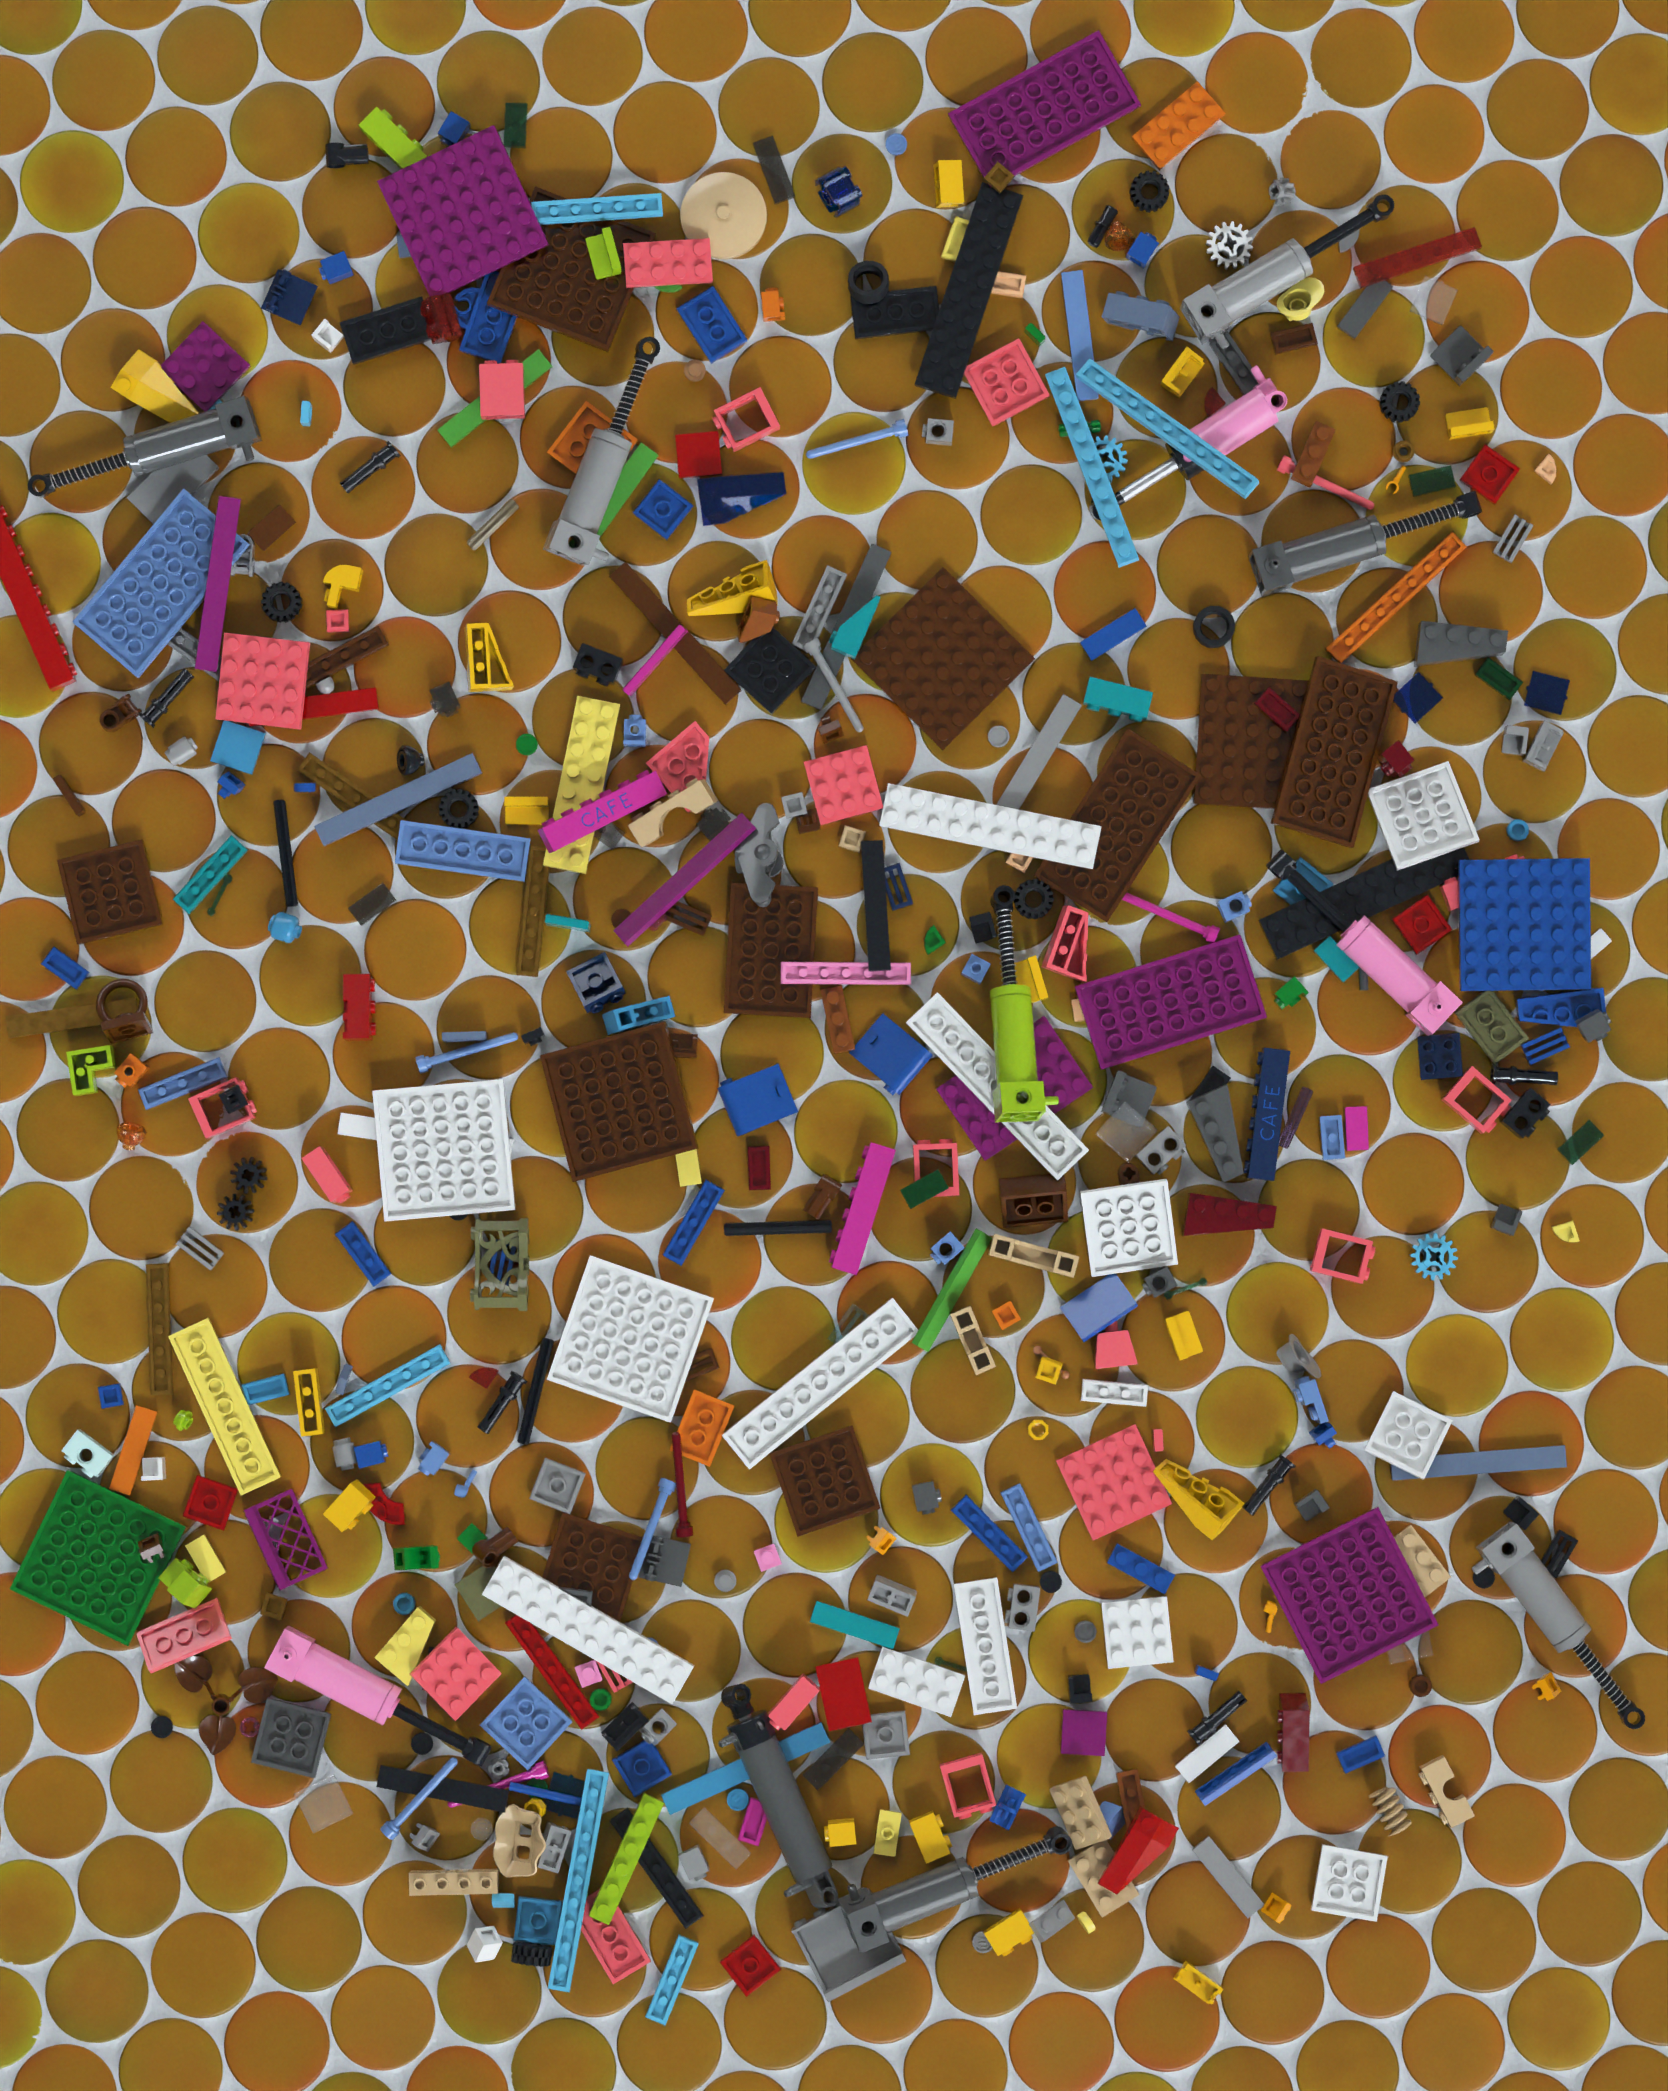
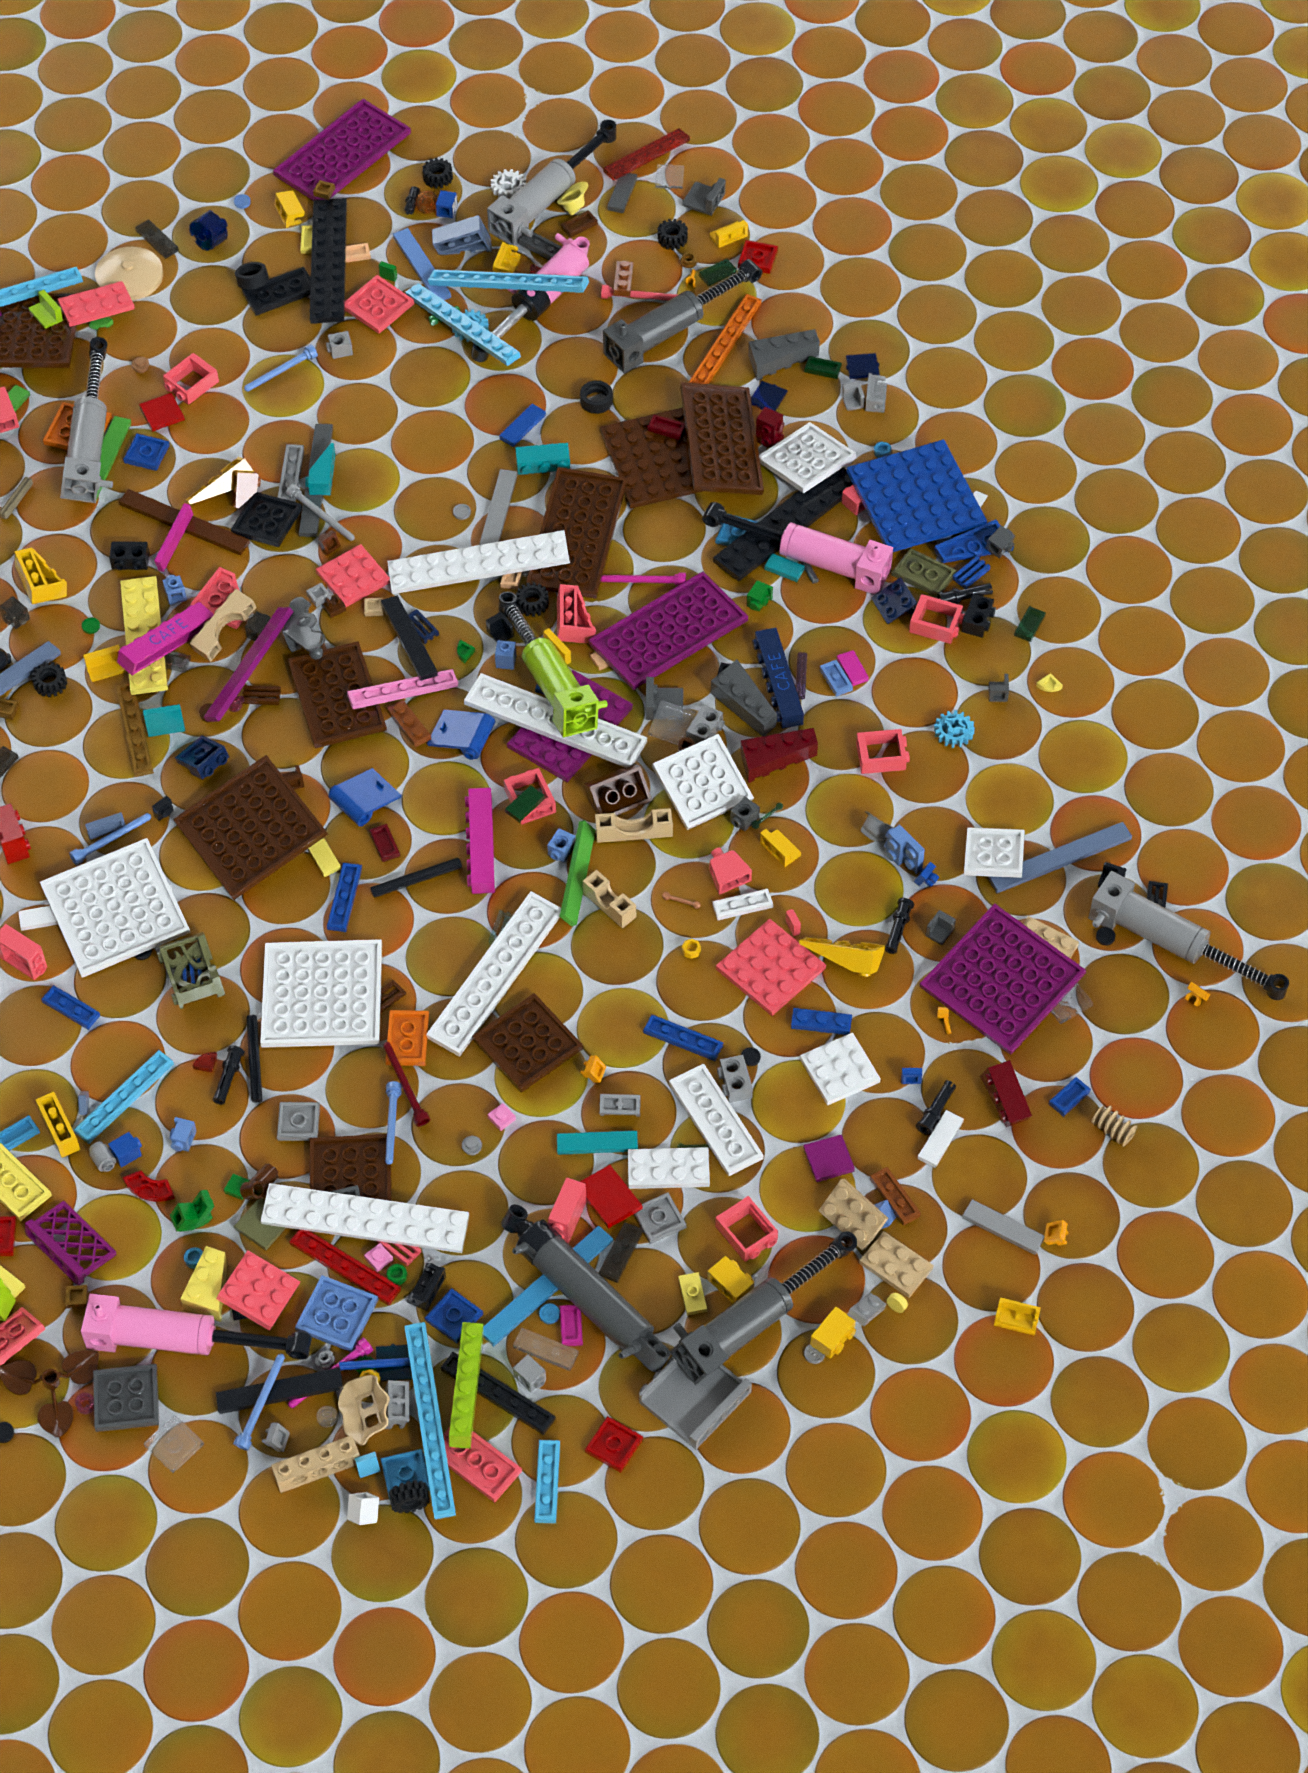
camera: 15 degrees left, 30 degrees down
yellow brick [323,1479,376,1532] -> none
medium blue plate [395,820,531,882] -> none
black piece [411,1732,433,1755] -> none
medium blue hand [454,1470,477,1498] -> none
dark azure slope [602,996,675,1035] -> none
dark grey hinge [639,1536,691,1587] -> none
light grey brick [639,1709,677,1746] -> none
blue tile [676,286,748,364] -> none
clear blue wedge [697,472,786,526] -> none
orange brick [761,288,785,322] -> none
reddish brown piece [803,1173,842,1220] -> none
yellow brick [824,1818,856,1847] -> none
reddish brown plate [851,567,1035,751] -> none
dark grey brick [912,1481,942,1515] -> none
blue hips [989,1784,1026,1830] -> none
orange plate [991,1301,1021,1330] -> none
medium blue tile [1000,1483,1058,1572] -> none
yellow tile [1035,1356,1063,1385] -> none
tile [1060,1274,1138,1342] -> none
black panel [1067,1674,1092,1704] -> none
flat silver piece [1074,1621,1097,1643] -> none
red wedge [1097,1806,1179,1894] -> none
orange plate [1132,81,1226,171] -> none
blue tile [1195,1742,1277,1806] -> none
medium blue brick [1216,891,1252,923] -> none
light grey gear [1269,177,1296,205] -> none
white plate [1311,1844,1388,1922] -> none
light grey tile [1338,230,1359,253] -> none
red tile [1391,894,1452,955] -> none
reddish brown tile [1409,1675,1432,1697] -> none
tan arch [1418,1755,1475,1828] -> none
light grey tile [1492,515,1534,563] -> none
light nougat tile [1534,454,1556,485] -> none

